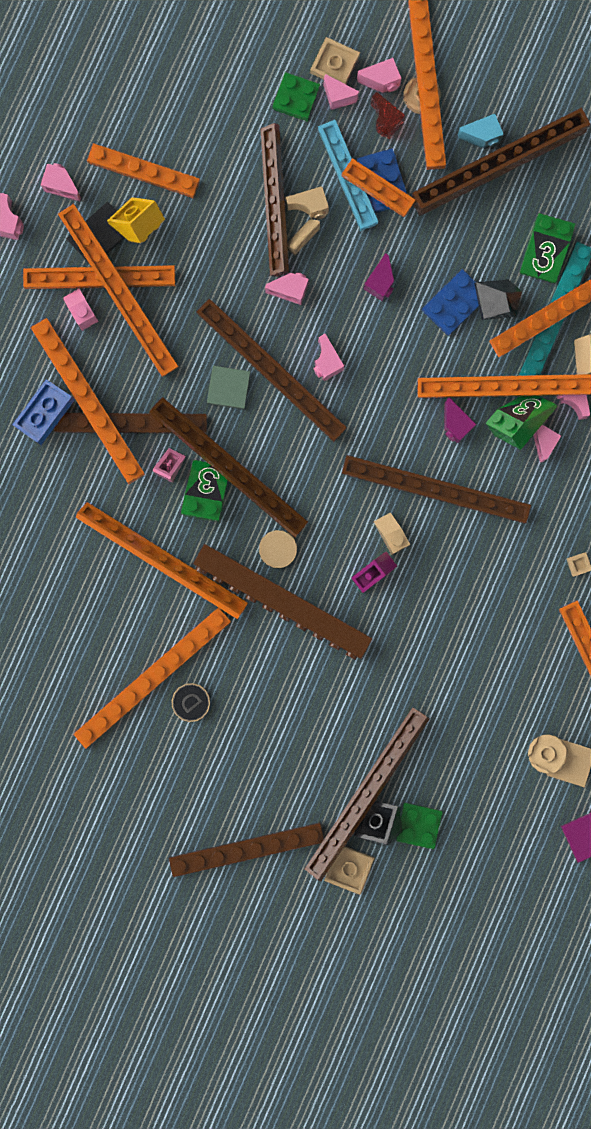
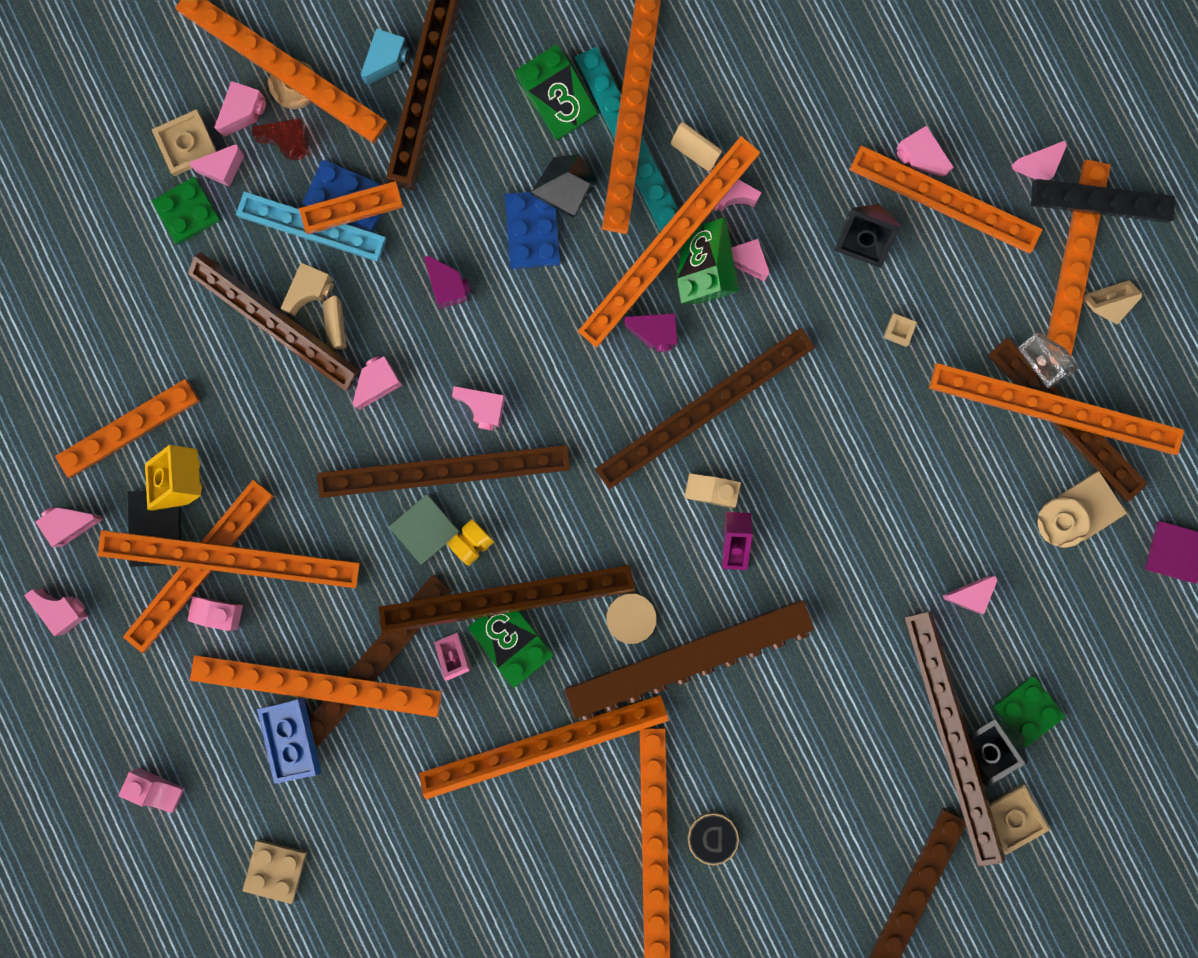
camera: 50 degrees left, 0 degrees up
none -> yellow wheel [446,519,494,566]
none -> bright pink slope [943,576,997,614]

